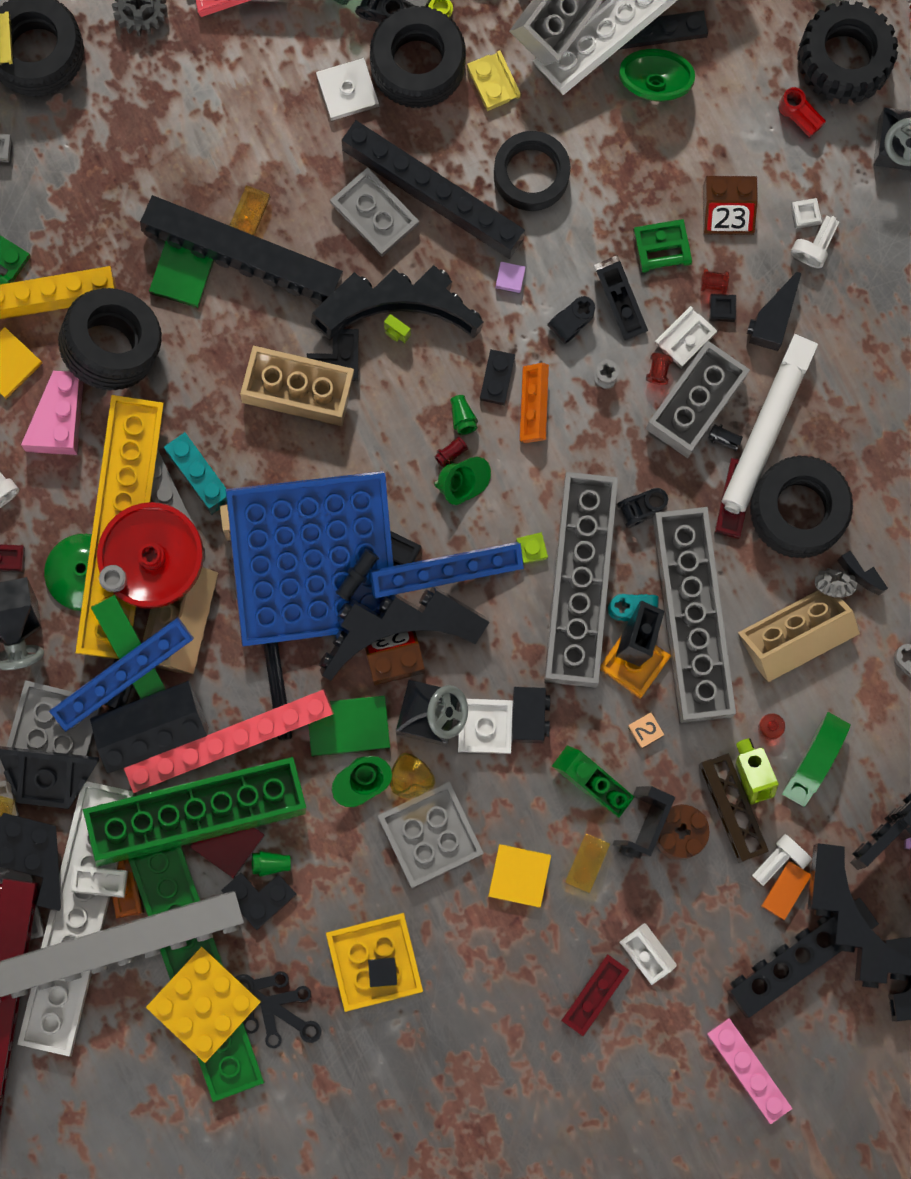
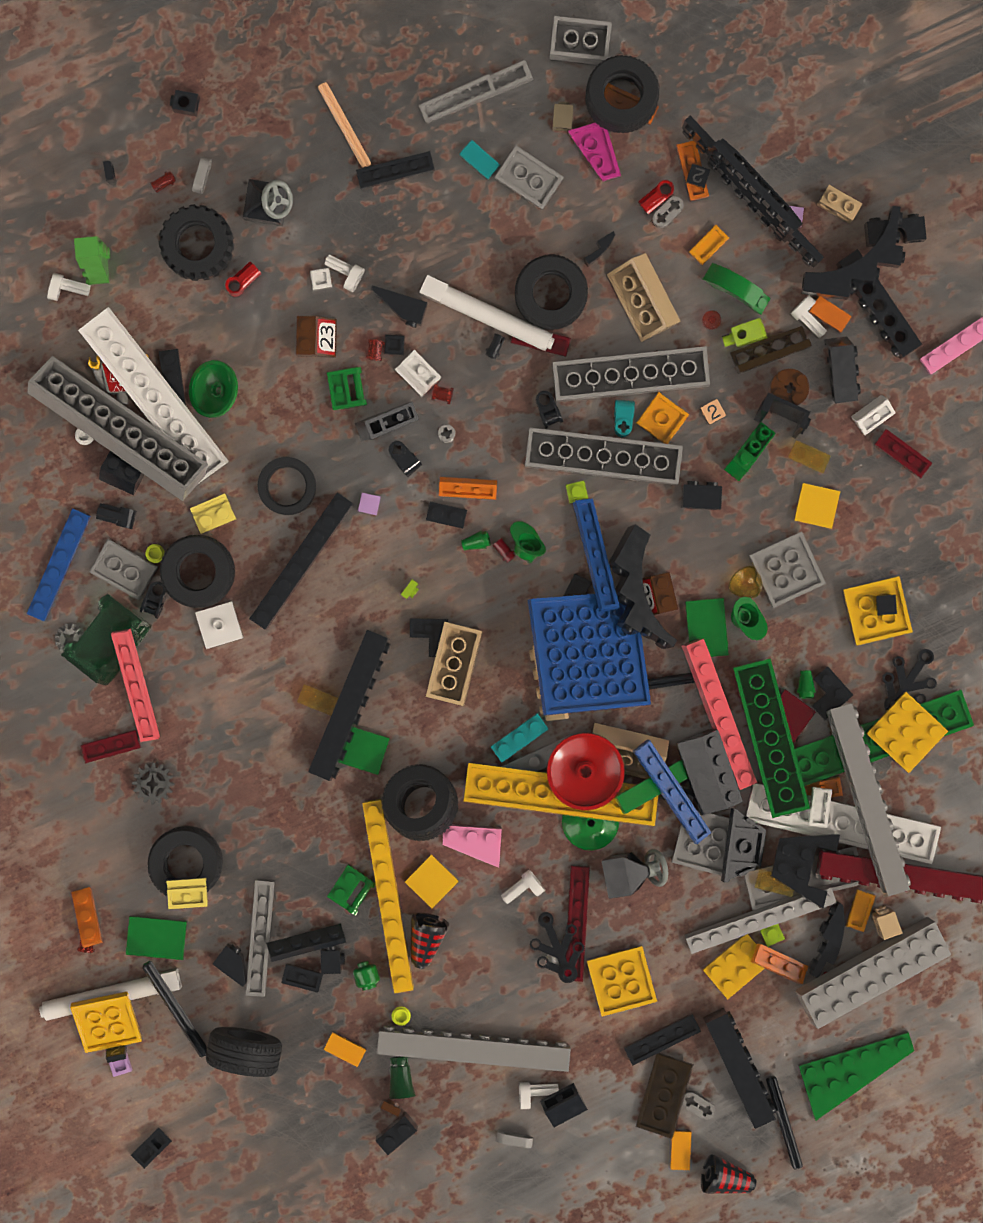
camera: 85 degrees left, 10 degrees up
light grey tile [99,565,127,593] -> none
black arch [311,265,484,339] -> none
light grey plate [330,167,419,257] -> none
black pin [336,548,379,601] -> none
piece [396,680,468,747] -> none
white plate [458,699,513,754] -> none
black slope [616,601,665,666] -> none
light grey brick [646,340,750,459] -> none
light grey gear [815,568,857,597] -> none
none -> light orange tile [688,225,729,266]
none -> black wedge [824,336,861,404]

